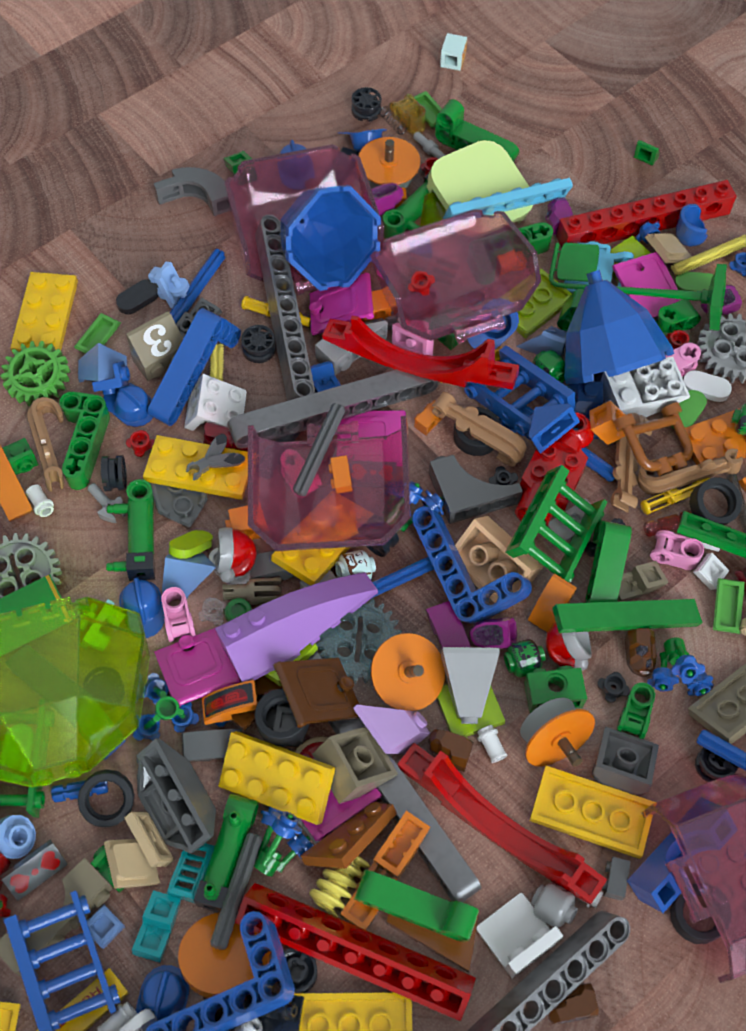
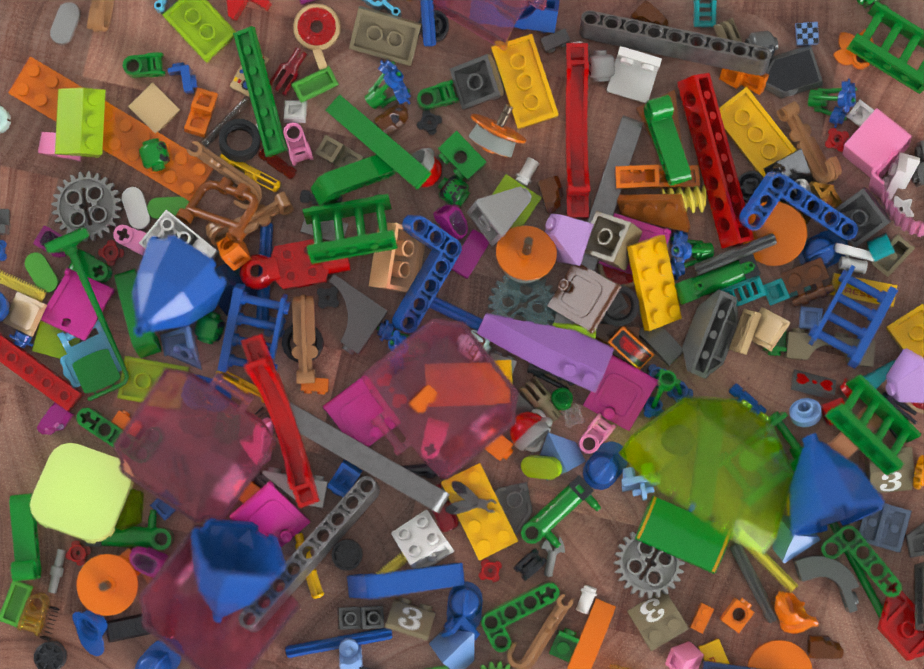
camera: 125 degrees left, 25 degrees up
black tyre [78,769,135,828] -> none
dark grey axle [293,403,345,496] -> none
red plate [408,271,435,296] -> none
medium azure plate [443,178,573,226] -> none
orange slope [528,574,577,632] -> none
blue slope [529,404,580,454] -> none
none -> reddish brown plate [780,257,835,307]

